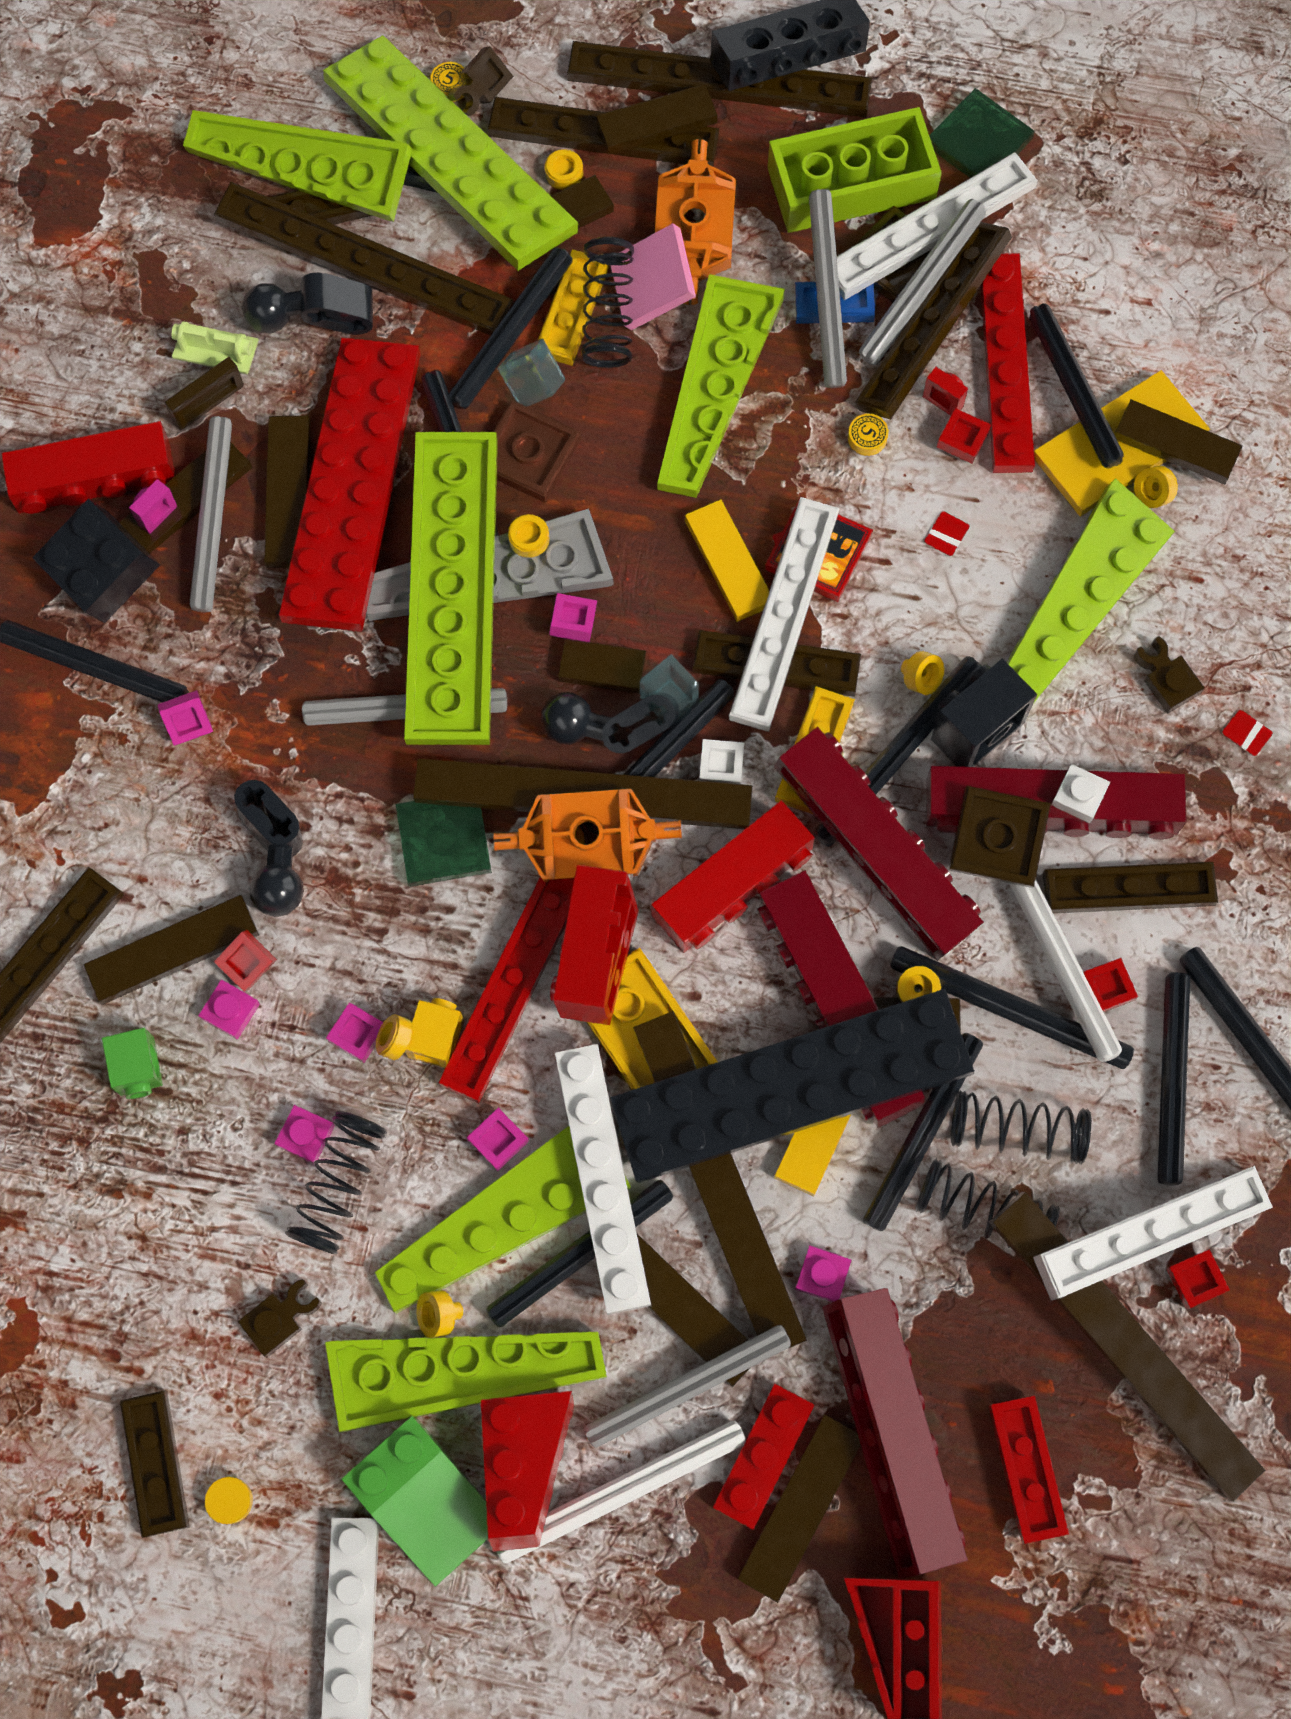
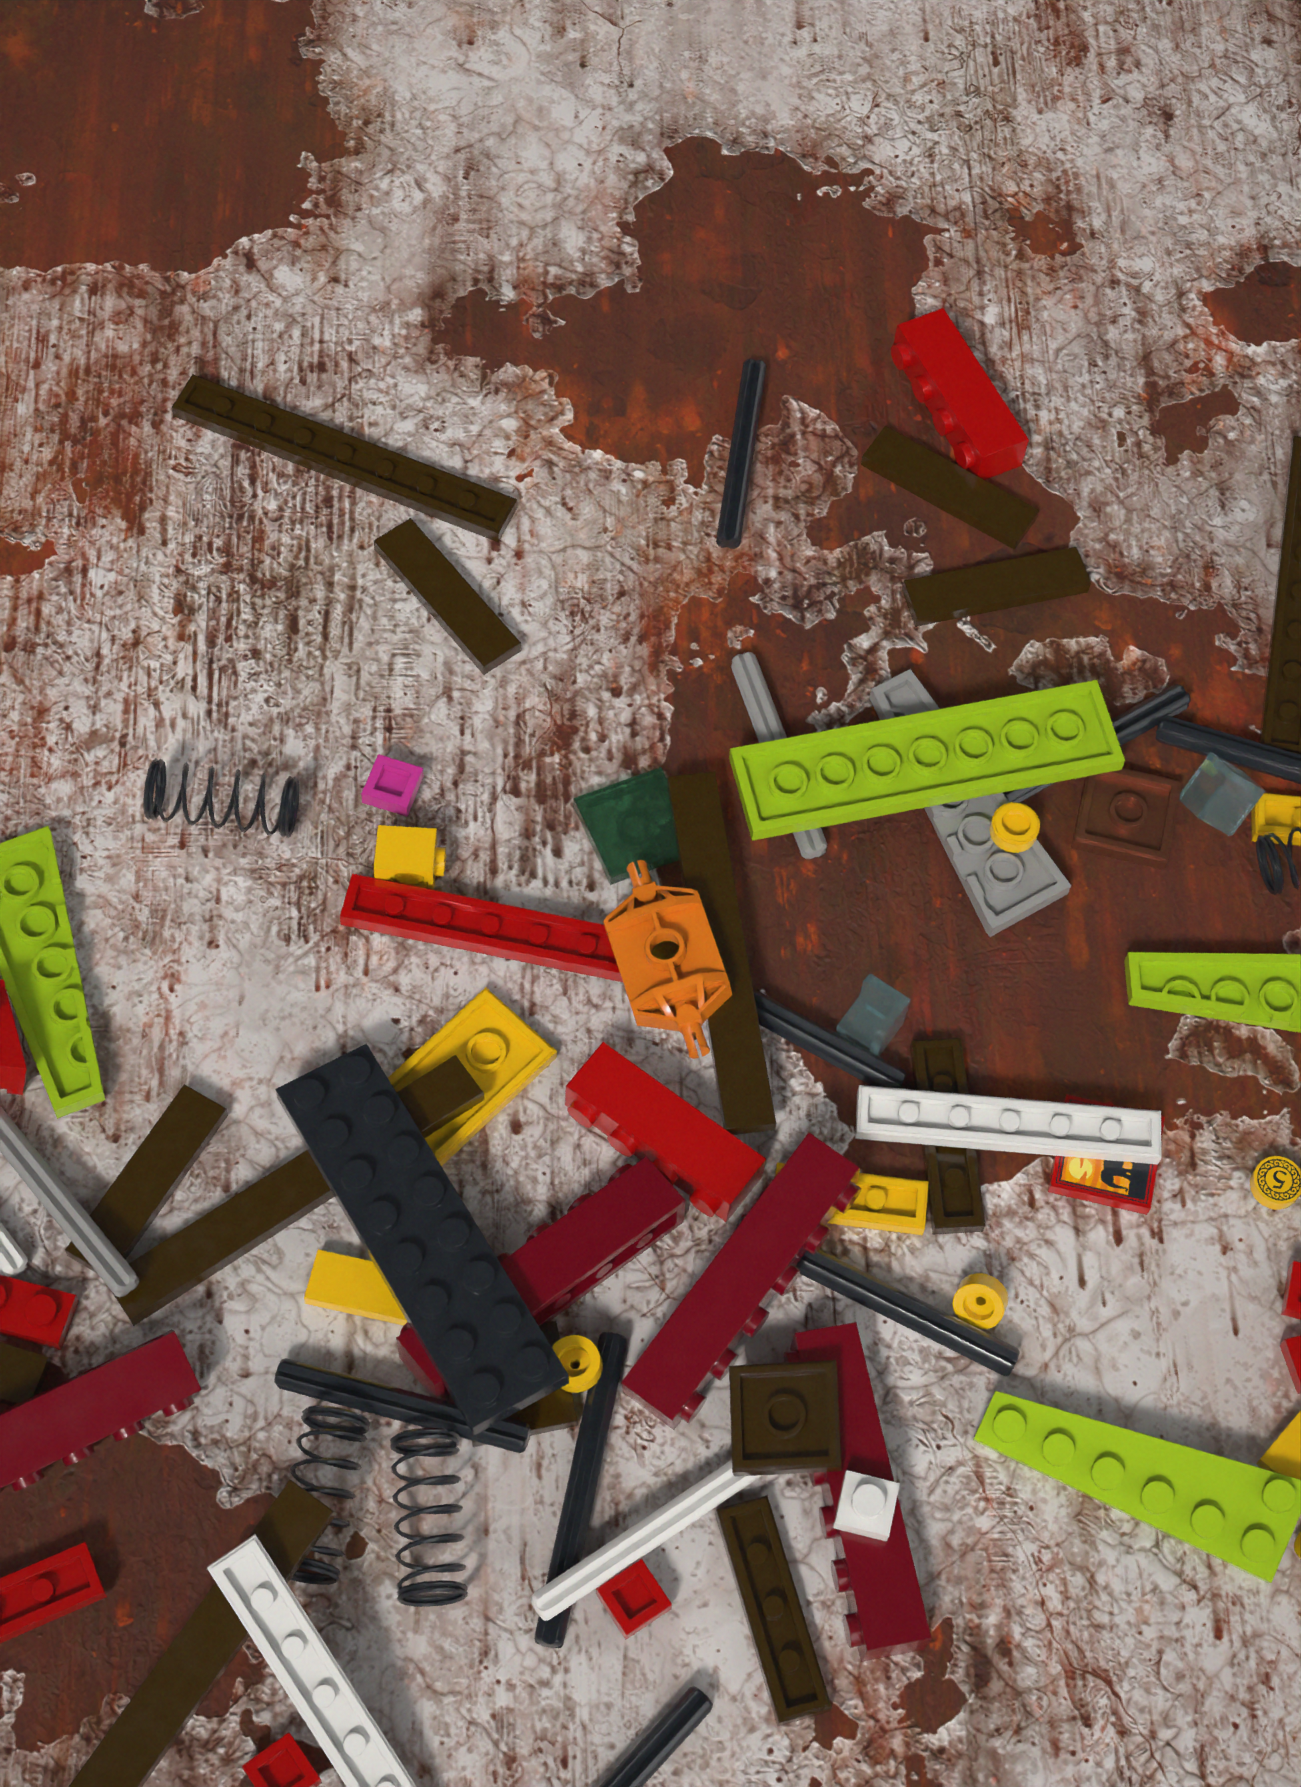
camera: 70 degrees right, 10 degrees down
black brick [32,498,161,623] -> none
bright green brick [102,1027,163,1099] -> none
dark pink plate [129,479,177,534] -> none
dark pink plate [158,690,213,746] -> none
dark brown tile [165,357,244,430] -> none
yellowish green hinge [171,321,259,374] -> none
light grey axle [190,416,232,612] -> none
dark pink plate [198,979,260,1040] -> none
plate [214,930,277,992] -> none
black beam [234,780,304,917] -> none
dark brown plate [237,1279,322,1358] -> none
black beam [241,272,373,335] -> none
dark pink plate [274,1105,335,1164] -> none
red plate [279,337,421,632] -> none
lime wing [375,1126,631,1314] -> none
yellow tile [376,1014,412,1060] -> none
yellow tile [416,1290,463,1338] -> none
dark pink plate [467,1107,529,1171] -> none
black axle [486,1180,673,1327] -> none
black beam [541,692,679,753] -> none
dark pink plate [549,593,597,642] -> none
red wedge [550,865,639,1025] -> none
white plate [555,1044,651,1315] -> none
dark brown tile [558,639,646,694] -> none
yellow tile [685,500,770,622] -> none
white plate [699,739,744,784] -> none
dark pink plate [795,1245,852,1302] -> none
red sticker [924,511,970,556] -> none
black brick [931,658,1037,767] -> none
dark brown plate [1134,636,1205,714] -> none
black axle [1157,972,1190,1186] -> none
red sticker [1222,710,1273,756] -> none

